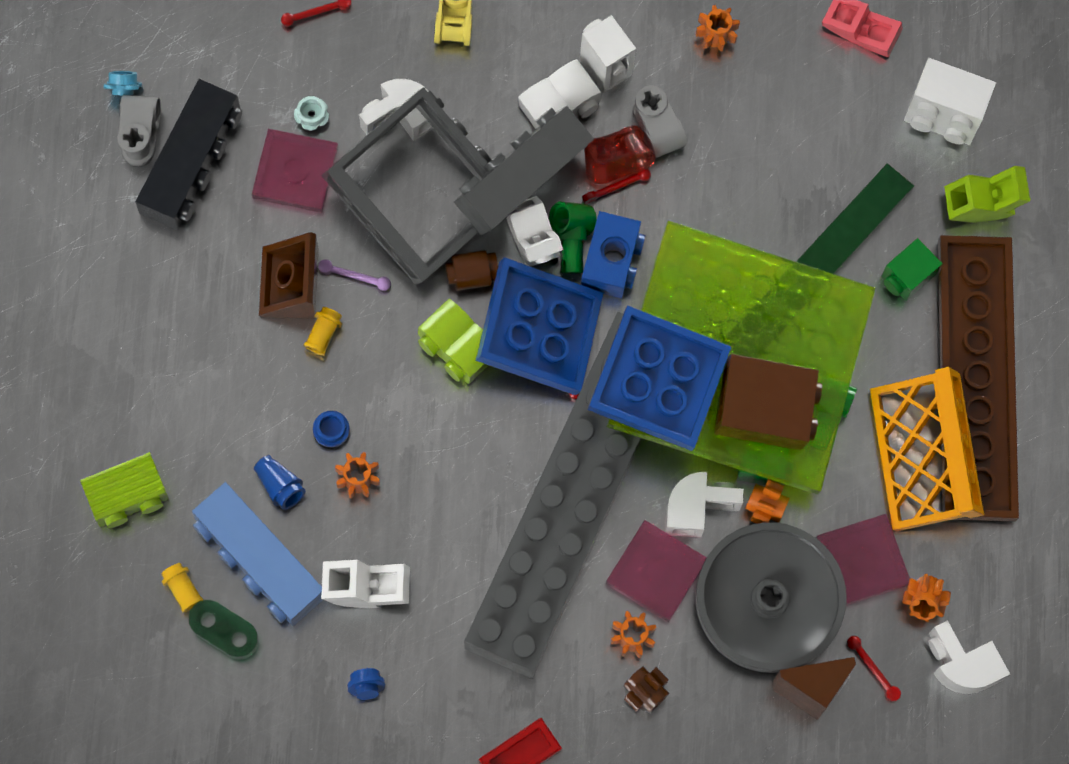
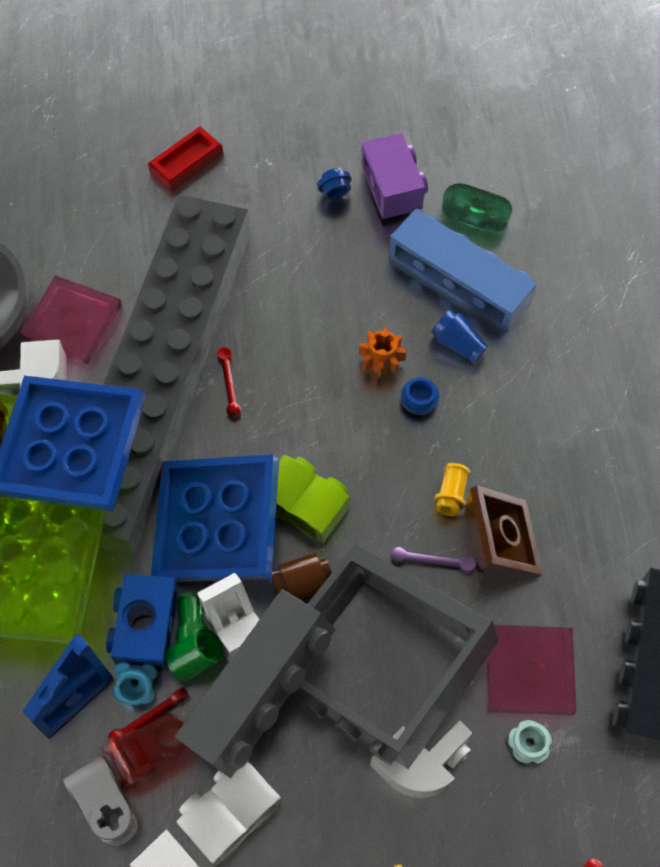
camera: 175 degrees right, 10 degrees down
lime brick [80,452,169,528] -> none
yellow pin [161,562,204,613] -> none
white brick [321,560,410,608] -> none
orange gear [611,611,657,658] -> none
reddish brown gear [623,666,670,713] -> none
none -> blue wing [23,634,114,738]
none -> medium azure plate [112,661,157,705]
none -> red hinge [217,347,241,418]
none -> medium lavender brick [361,132,428,219]

